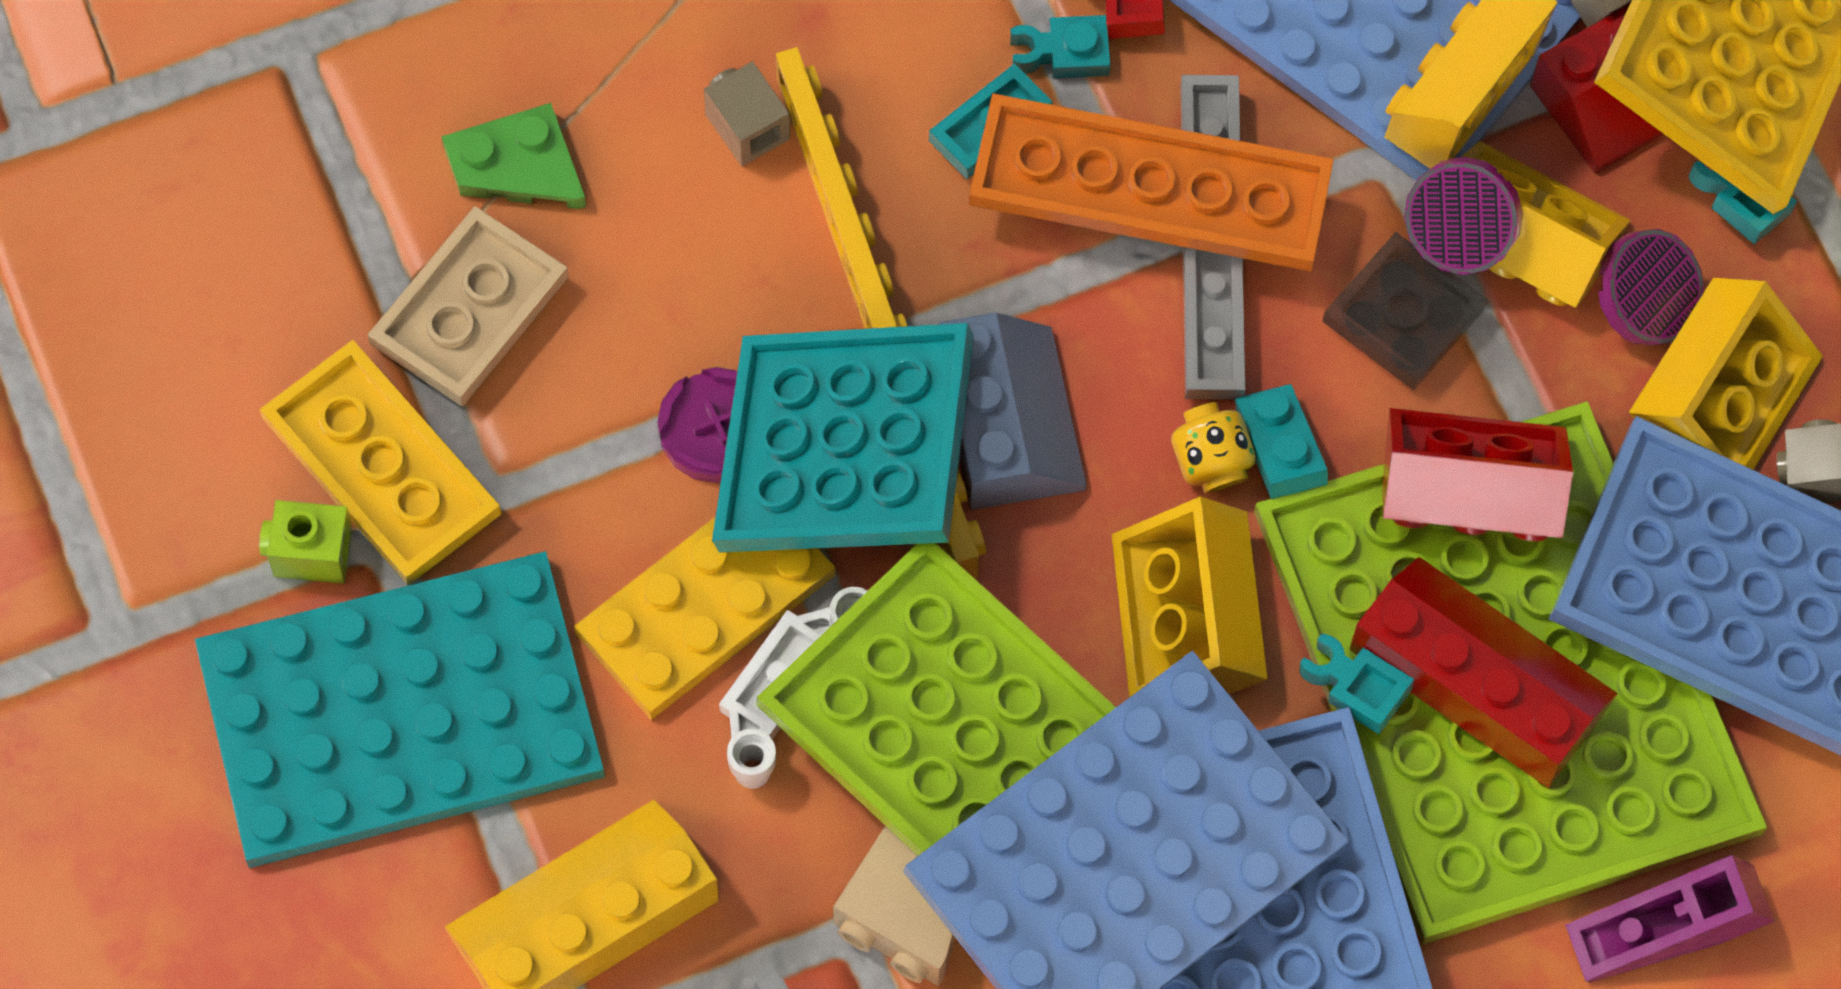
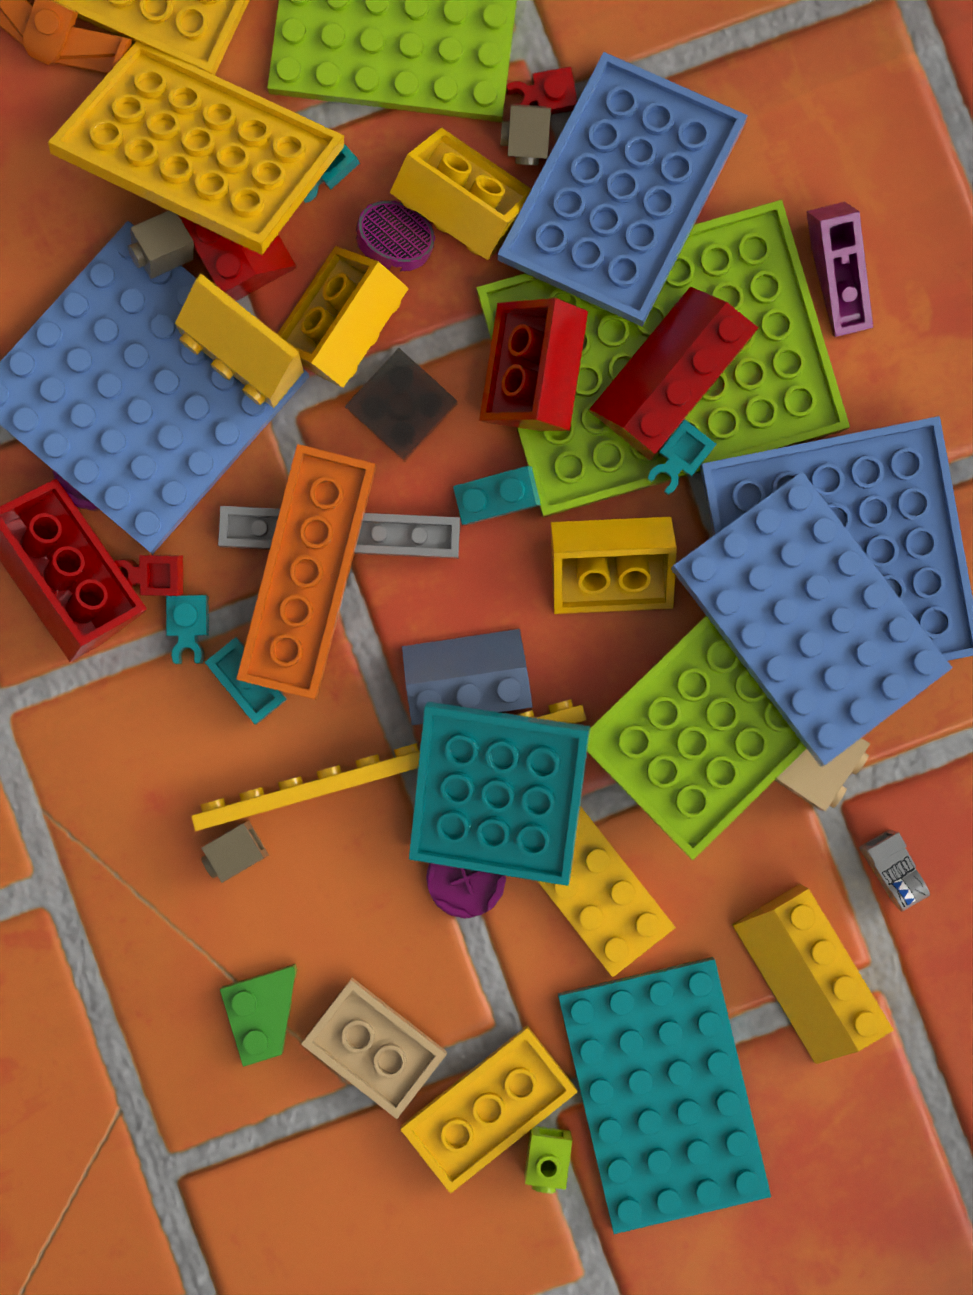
camera: 85 degrees left, 20 degrees up
white plate [719,587,867,789] -> none
yellow head [1171,402,1256,494] -> none
tile [1404,157,1523,275] -> none

